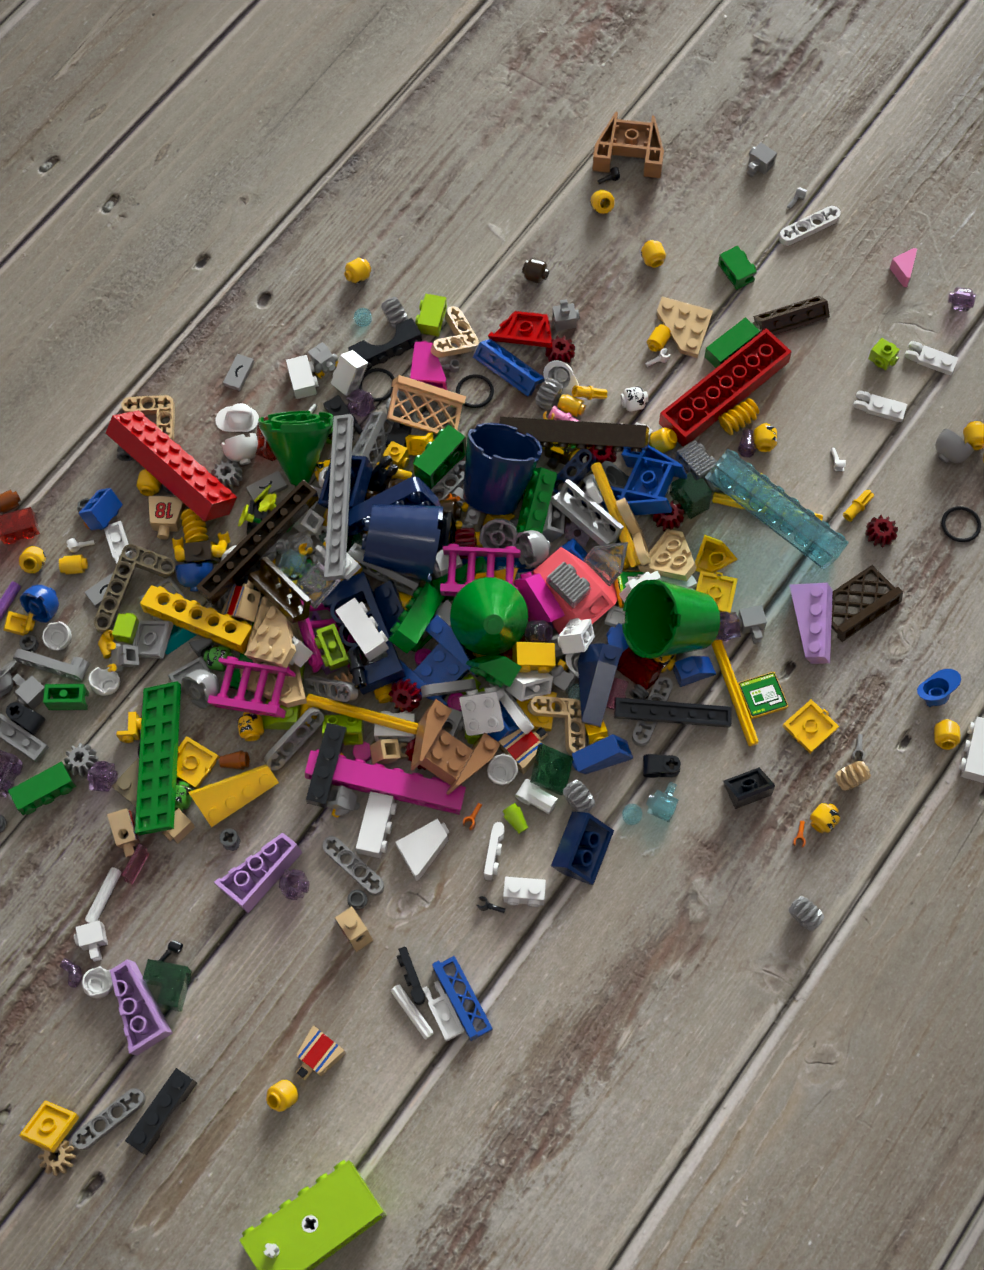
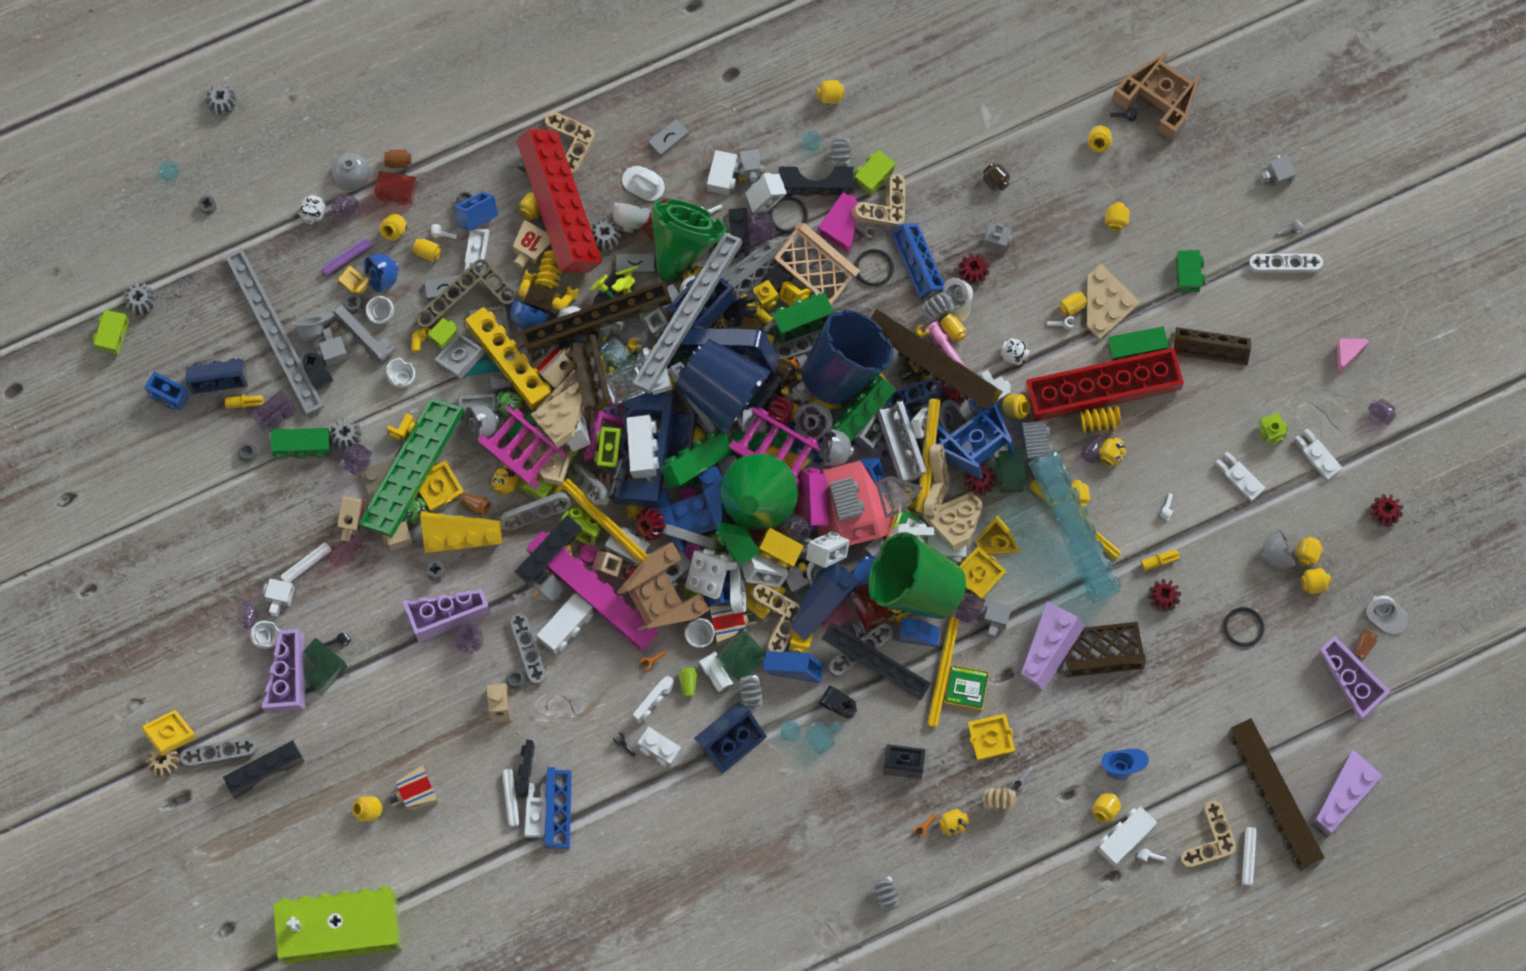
camera: 25 degrees right, 5 degrees up
green brick [43,684,89,710] -> none
light grey piece [106,642,139,672] -> none
white slope [396,818,449,881] -> none
red wing [488,311,553,348] -> none
yellow axle [572,385,608,400] -> none

